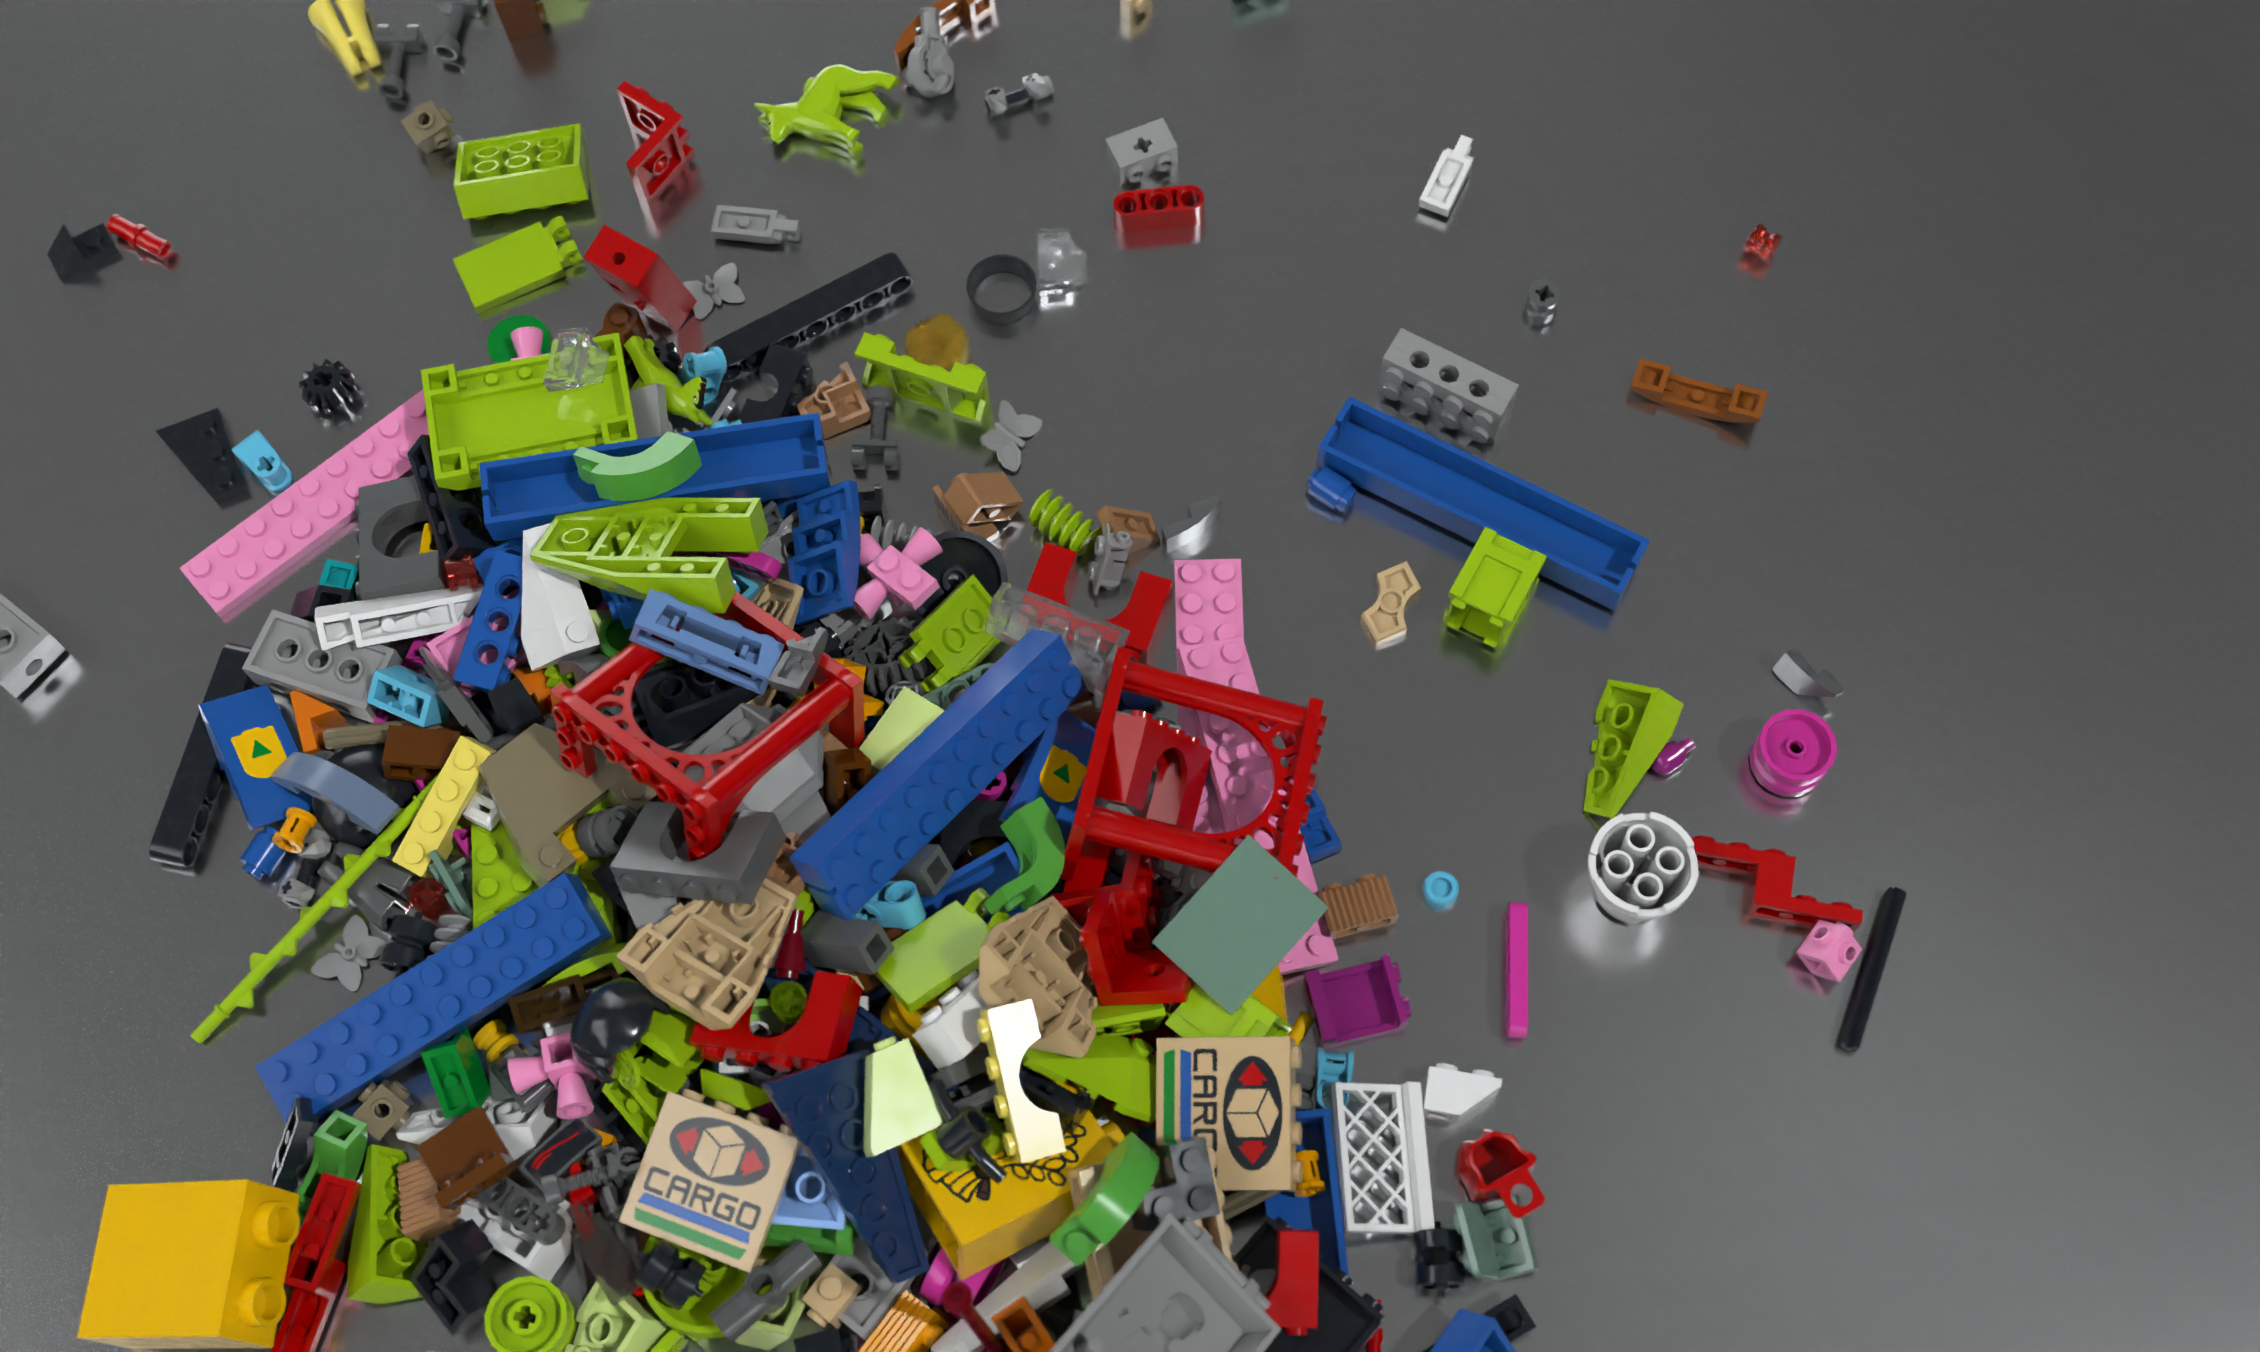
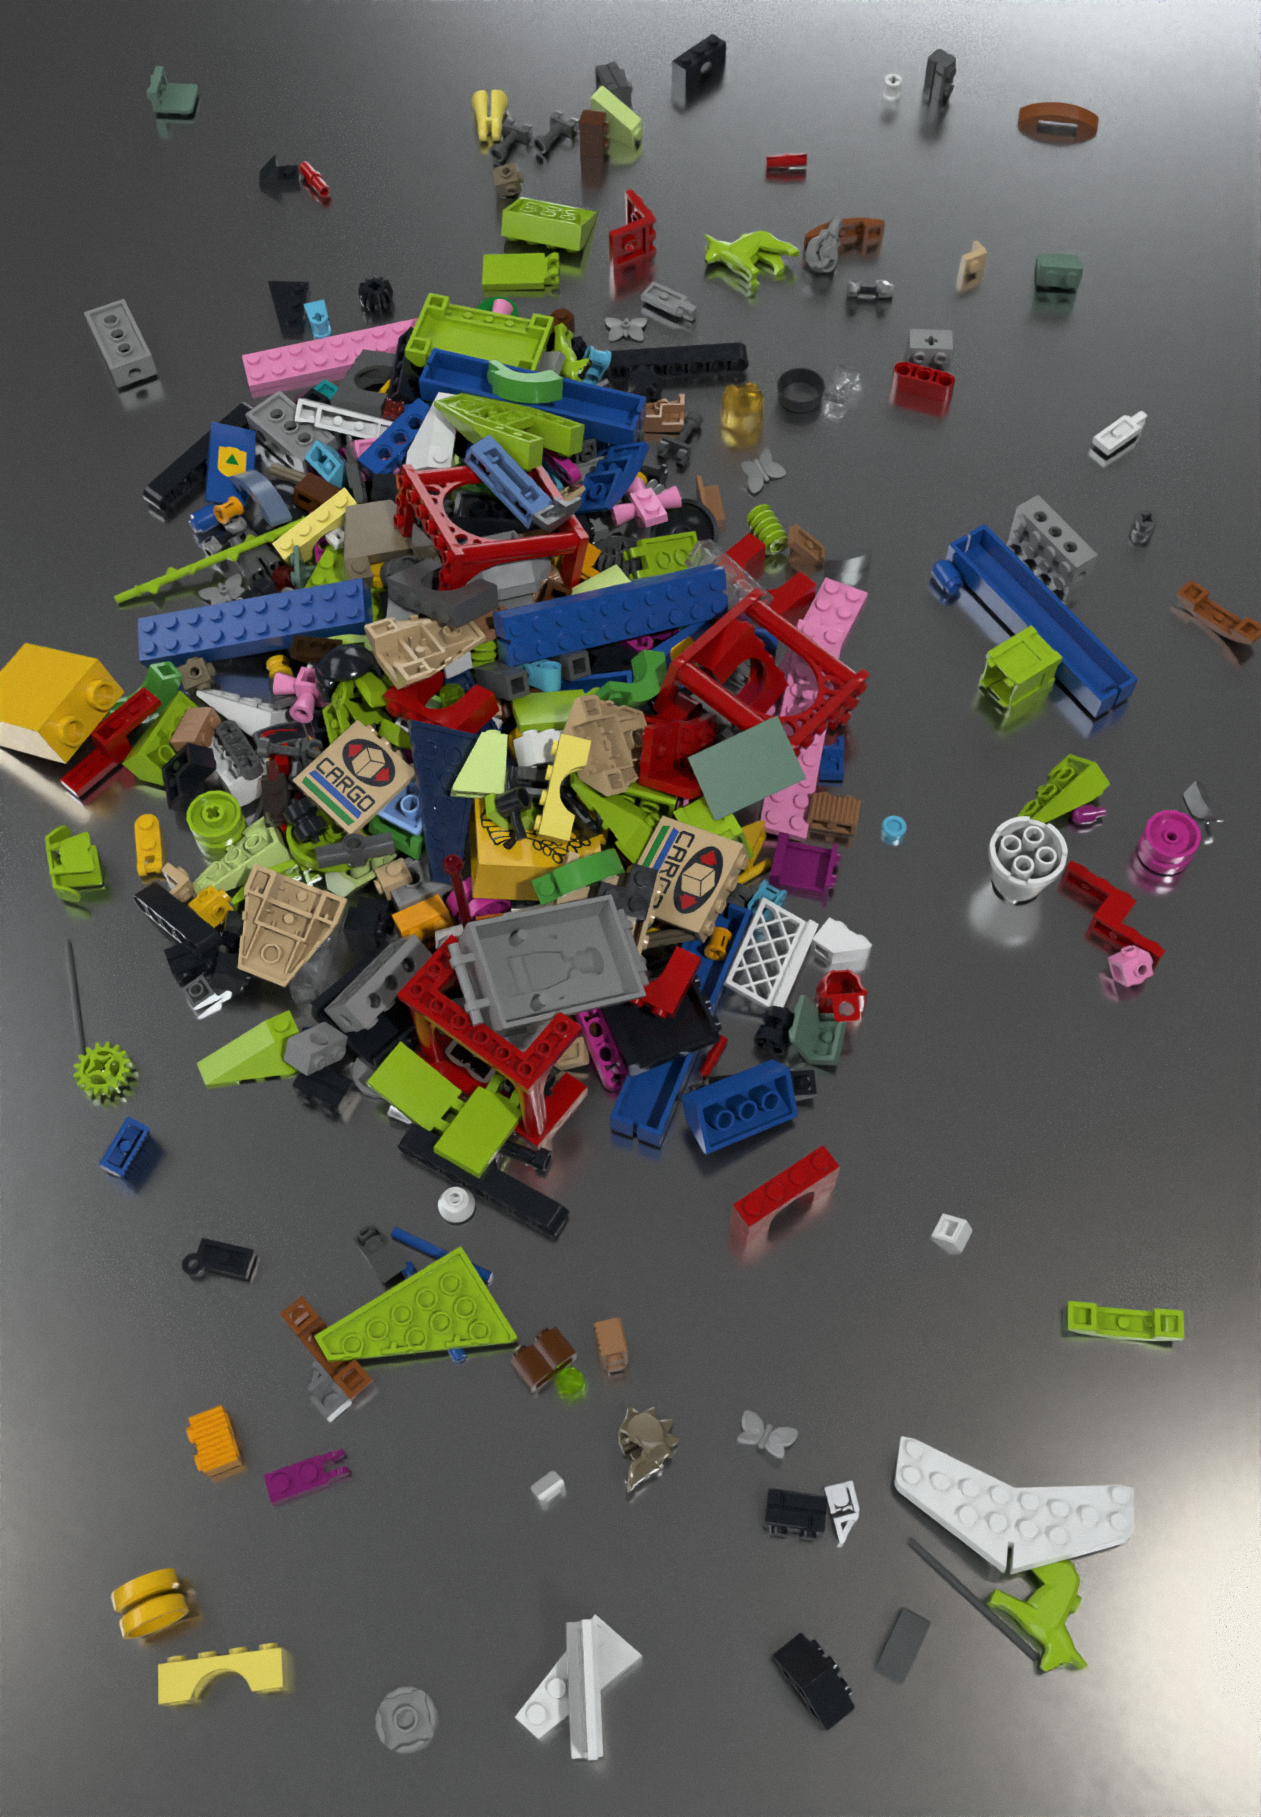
camera: 25 degrees right, 5 degrees down
black hinge [270,1097,318,1193] -> none
orange slope [289,690,346,755] -> none
reddish brown bracket [417,1107,519,1210] -> none
green panel [421,1029,491,1119] -> none
clear slope [543,327,609,392] -> none
red brick [583,224,697,333] -> none
dark red cone [769,909,806,979] -> none
lime piece [854,332,991,425] -> none
medium nougat brick [944,471,1024,524] -> none
light grey hinge [1087,523,1132,595] -> none
tan tile [1361,561,1422,647] -> none
dark pink beam [1506,902,1528,1039] -> none
black axle [1839,886,1907,1052] -> none

